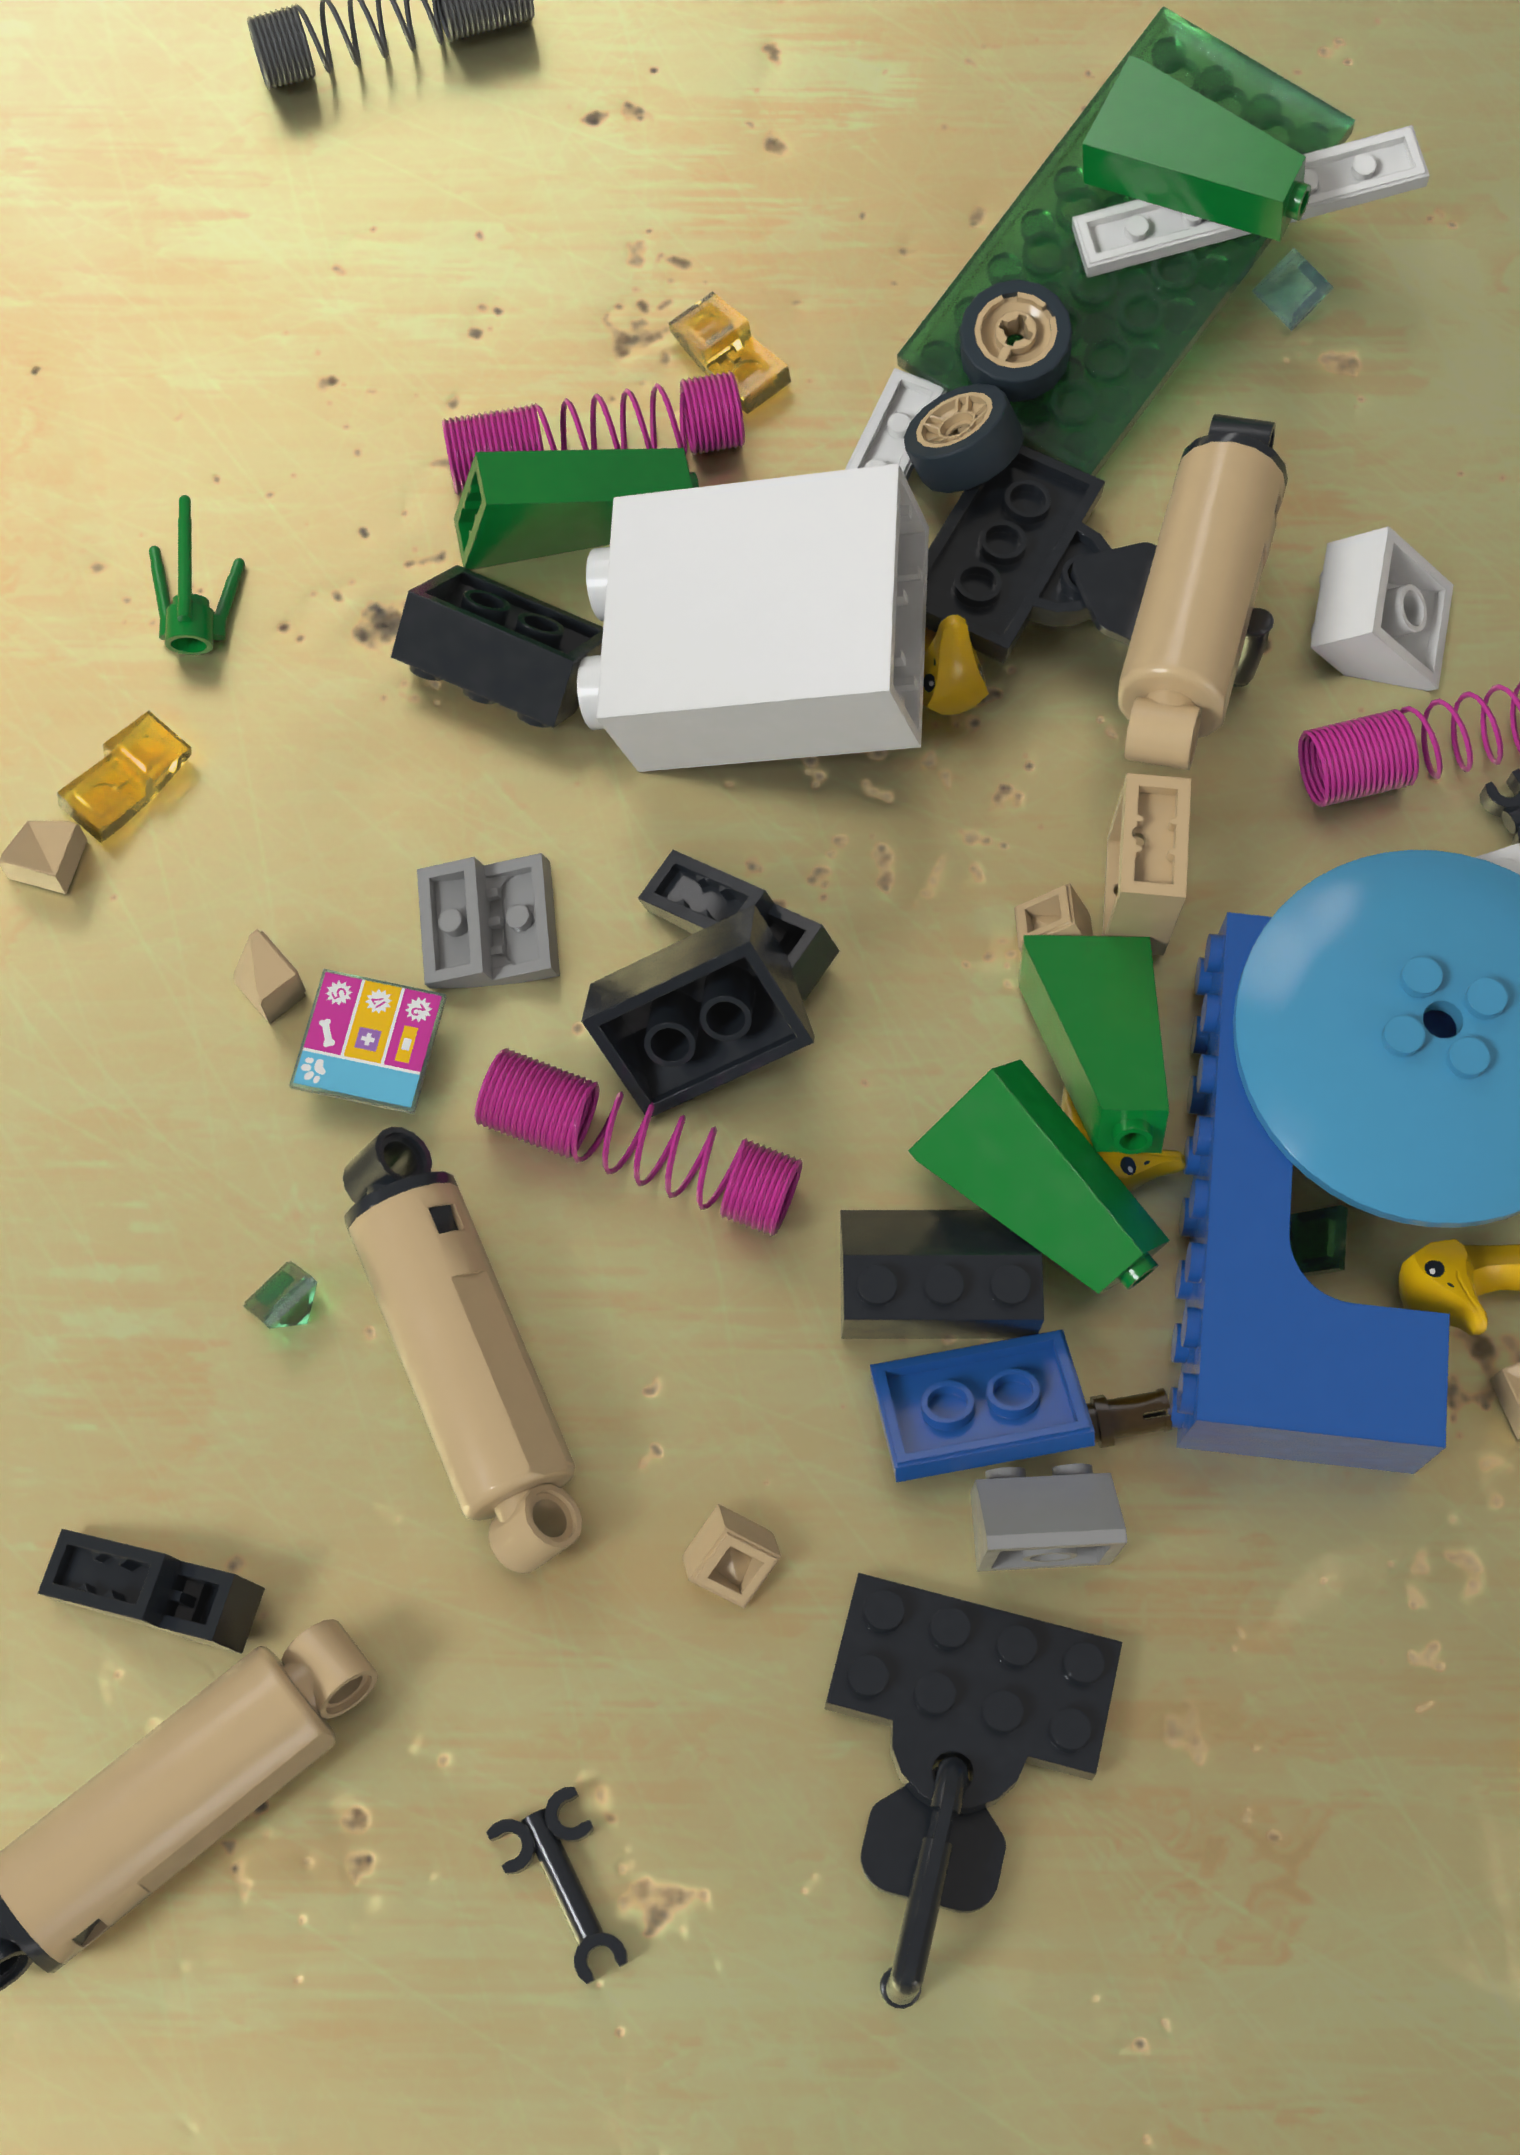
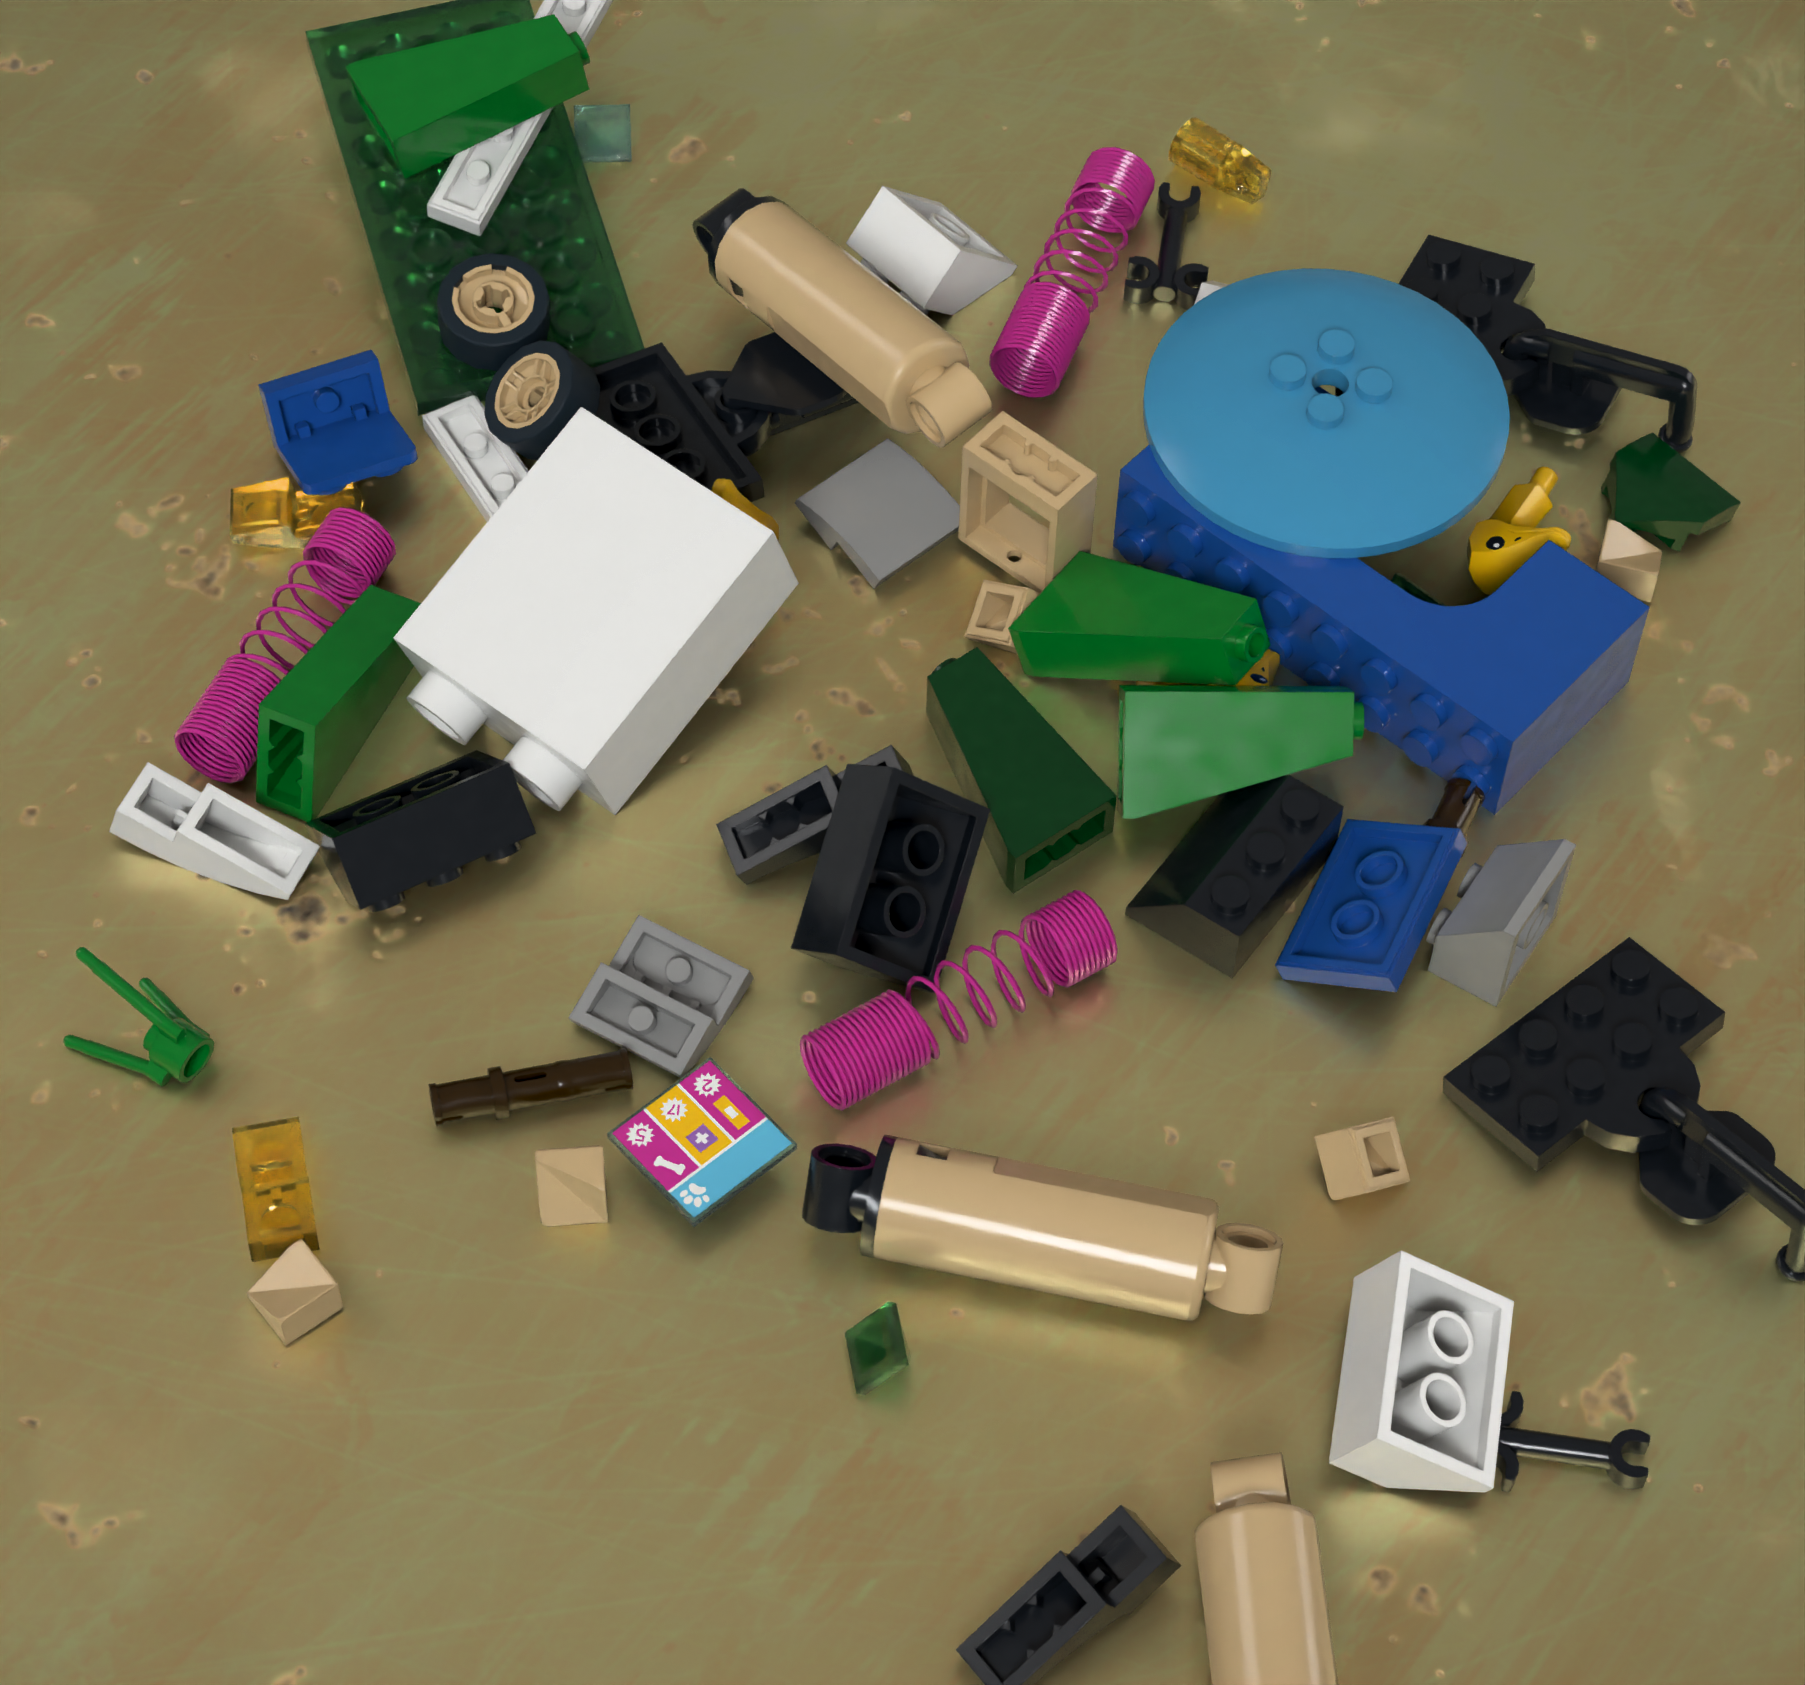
camera: 55 degrees left, 15 degrees down
none -> white slope [109,762,320,900]
none -> blue bracket [258,350,418,495]
none -> dark brown pin [428,1048,633,1126]
none -> light grey slope [795,438,960,589]
none -> dark green slope [926,647,1117,894]
none -> white slope [1329,1250,1514,1493]

